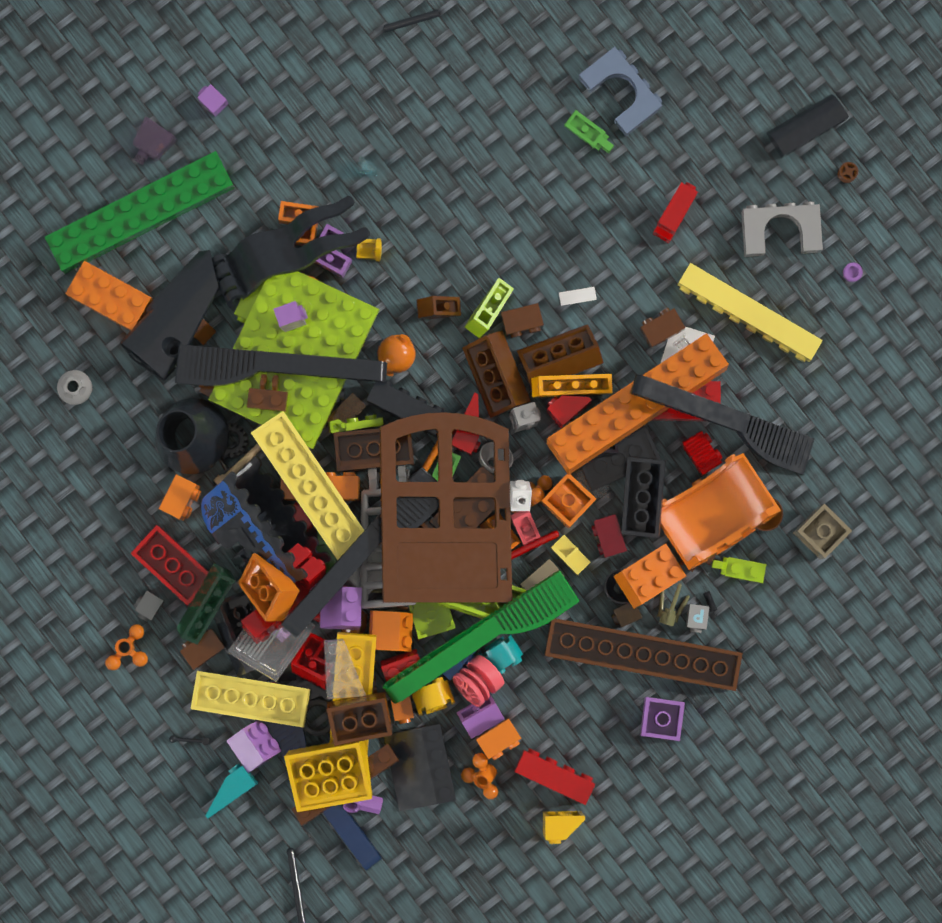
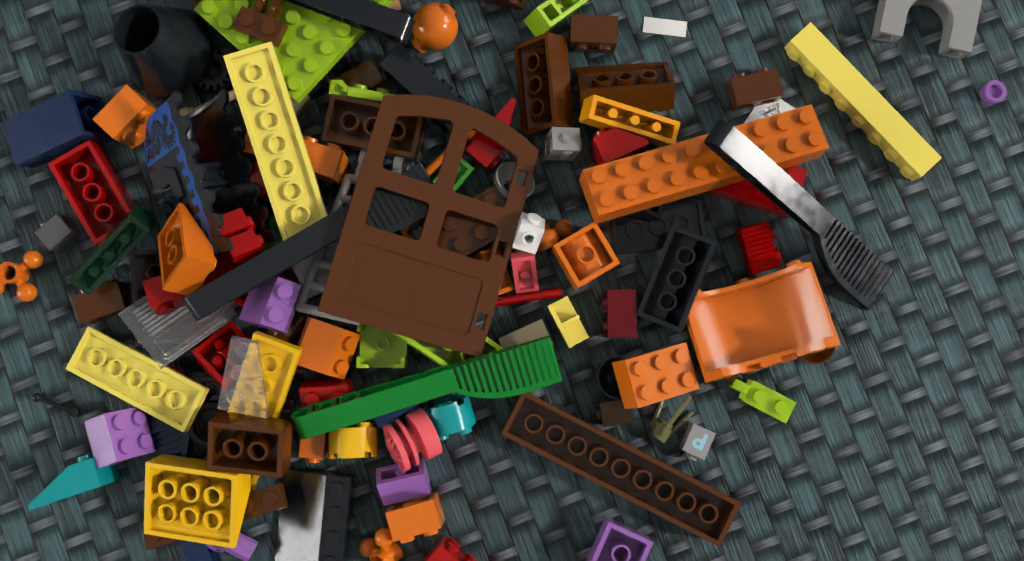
camera: 20 degrees right, 0 degrees up
black piece [703,587,717,617] -> none
dark tan brick [793,504,852,560] -> none
none -> dark blue slope [2,89,115,168]

